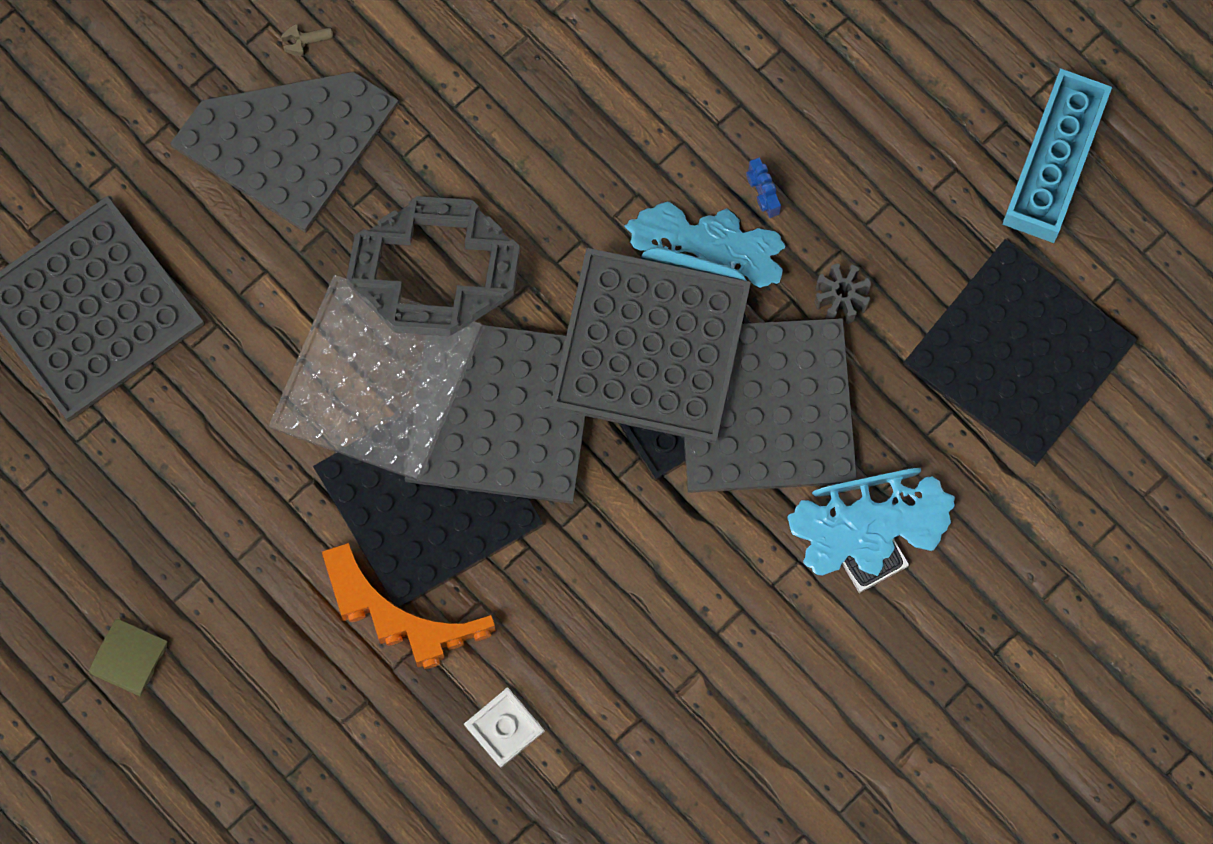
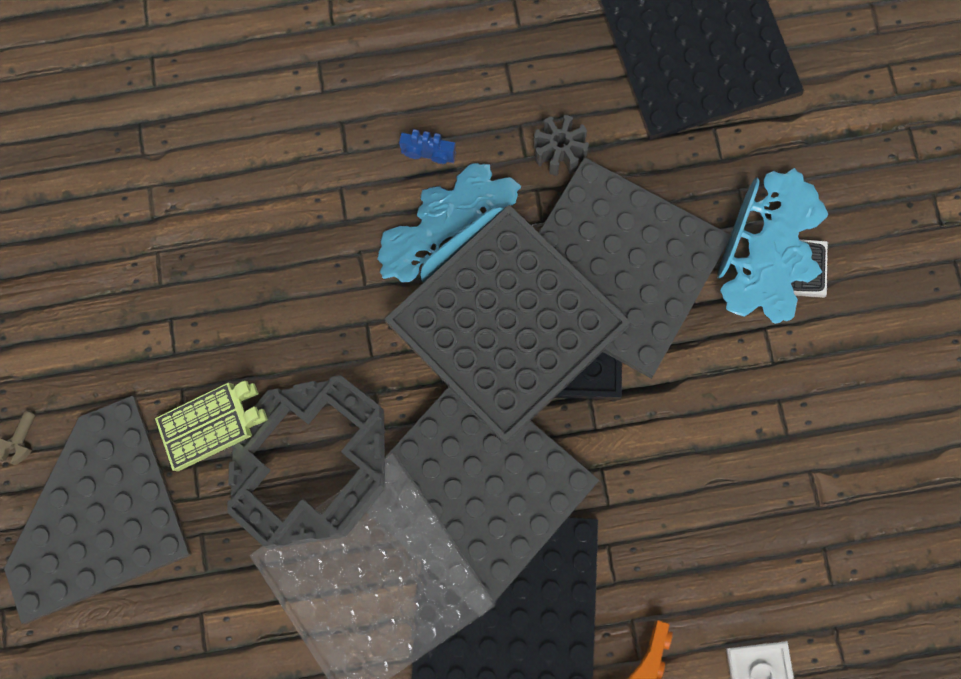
camera: 50 degrees left, 0 degrees up
none -> yellowish green tile [155,381,268,471]

